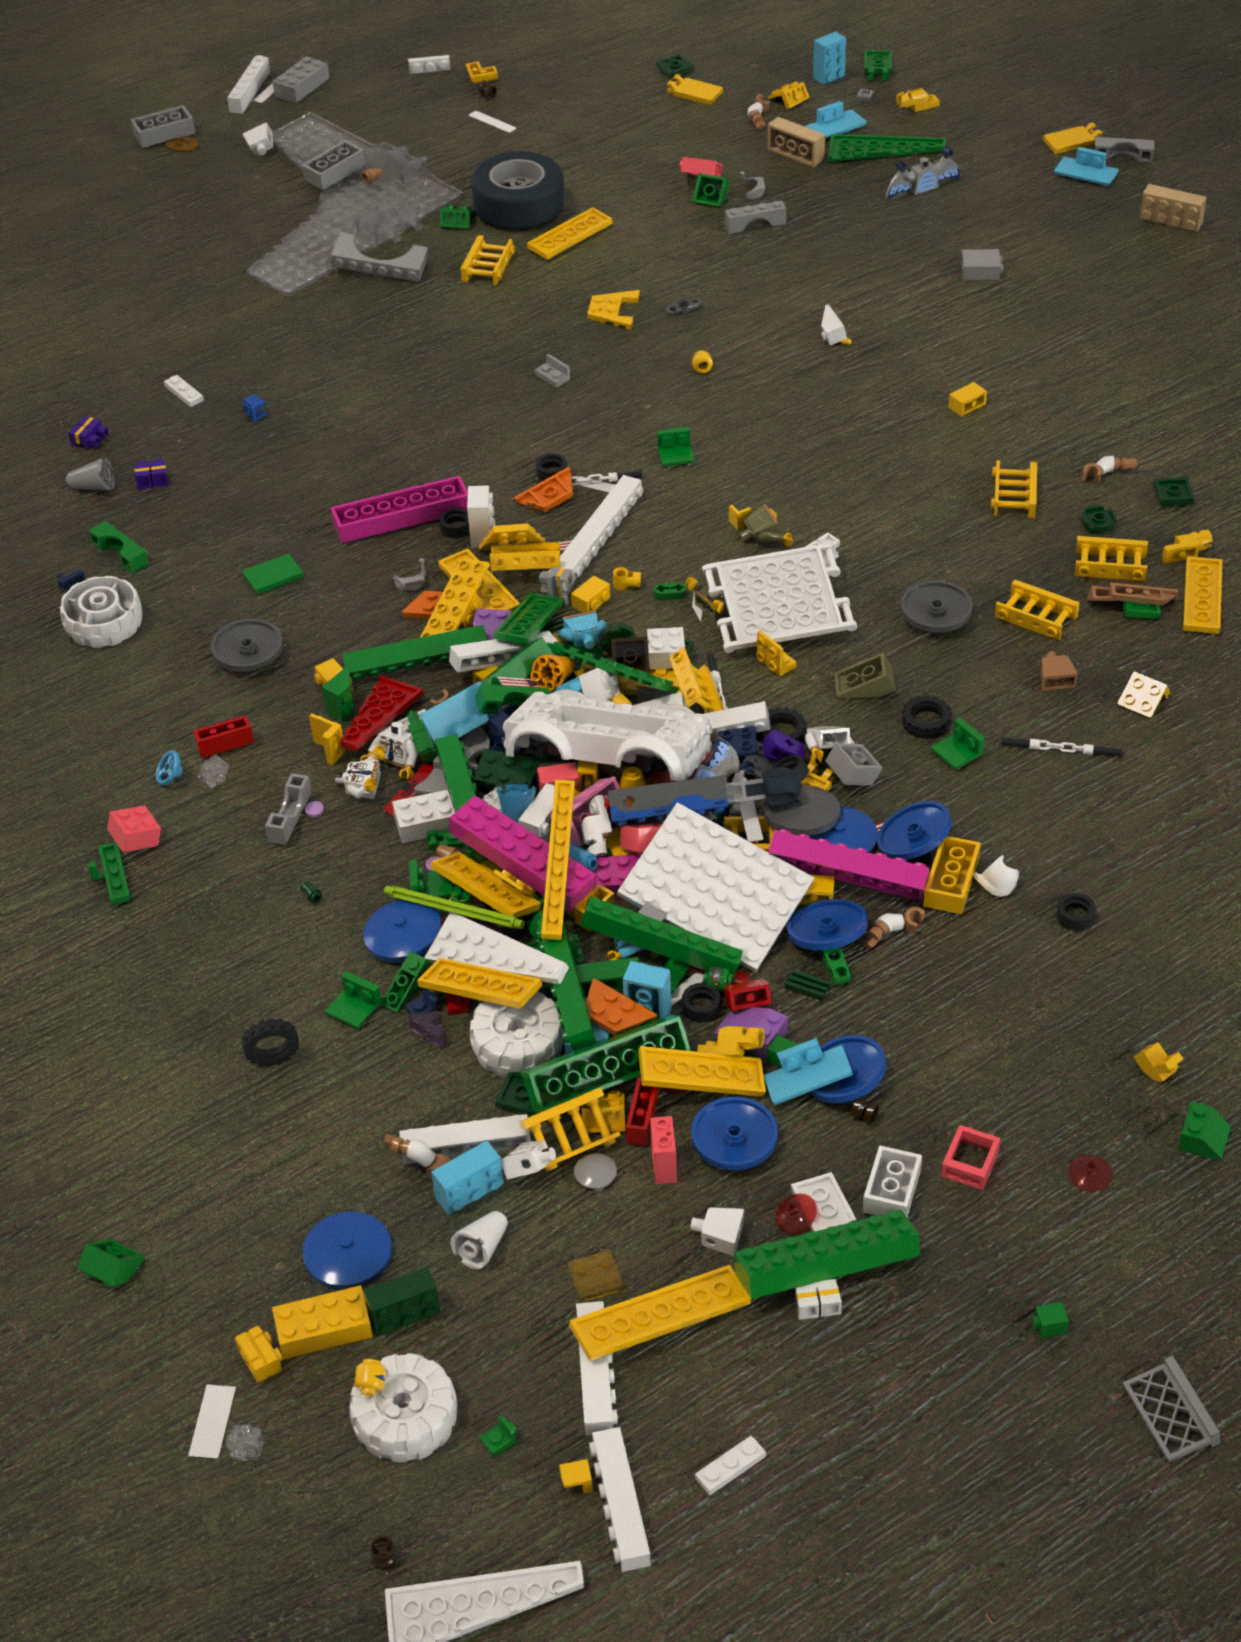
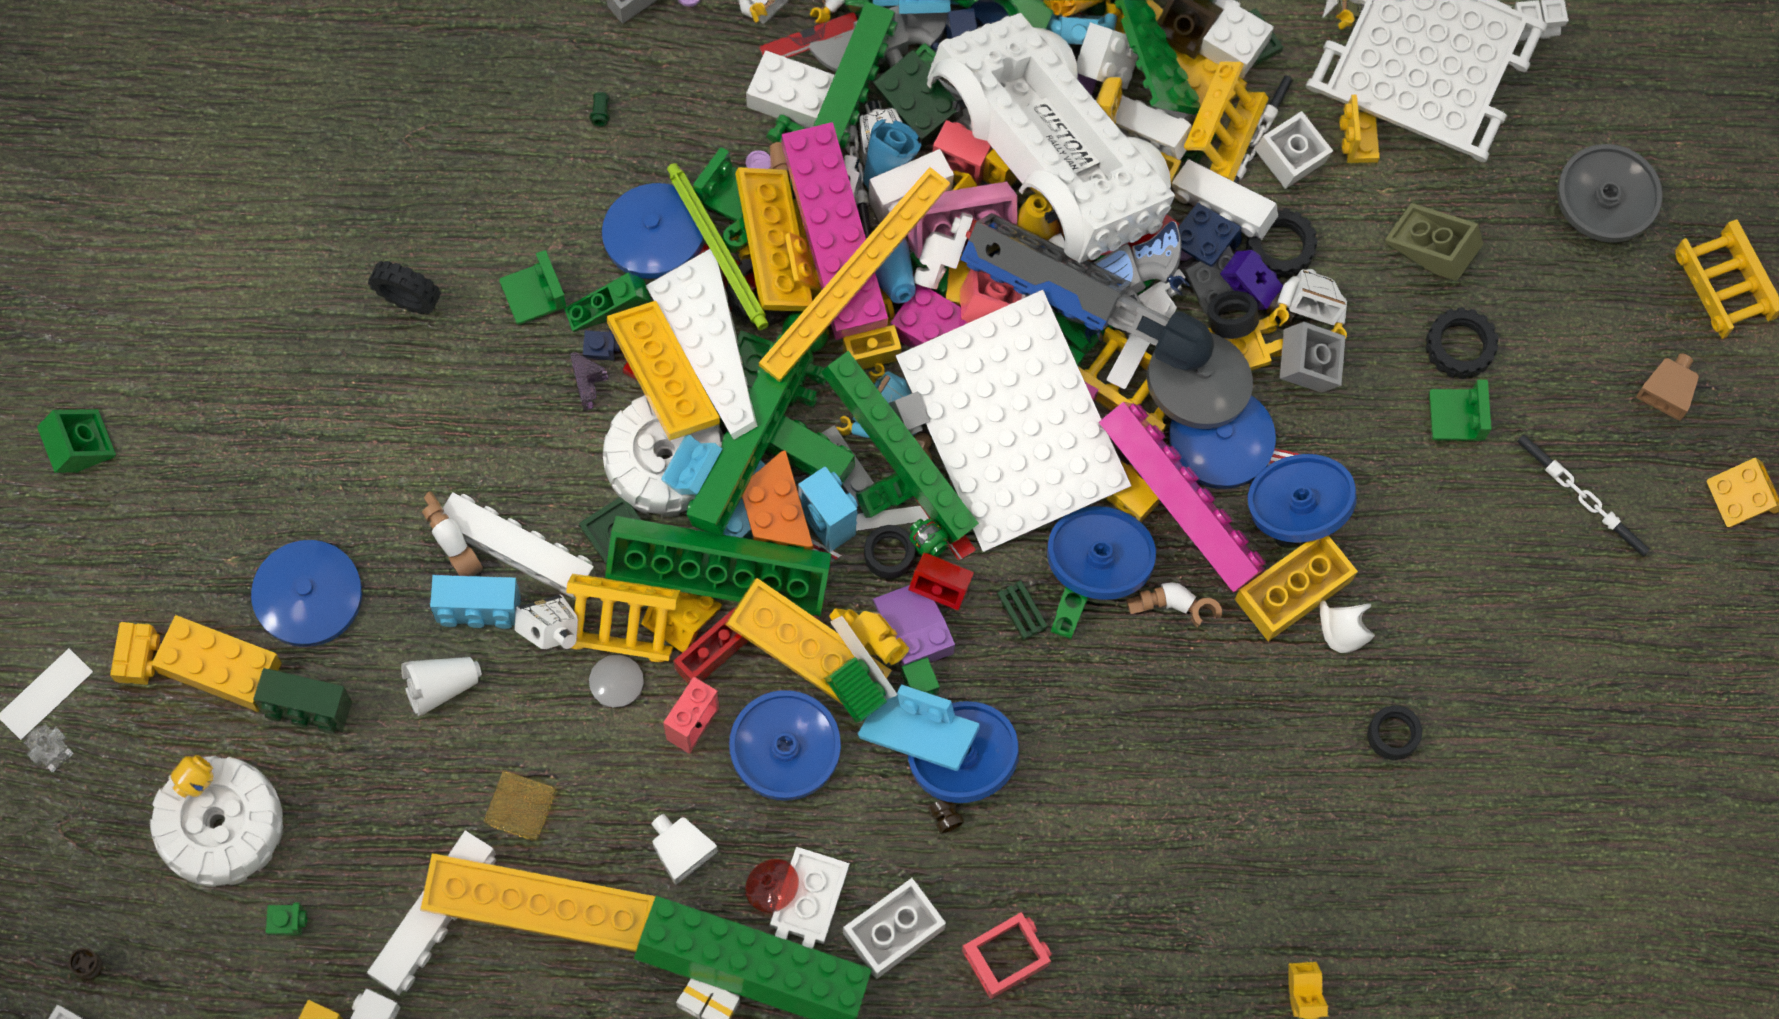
camera: 30 degrees right, 25 degrees up
none -> medium azure bracket [661,435,722,495]
none -> green brick [824,657,887,723]
none -> white sticker [830,616,897,700]
none -> white brick [1255,111,1333,189]

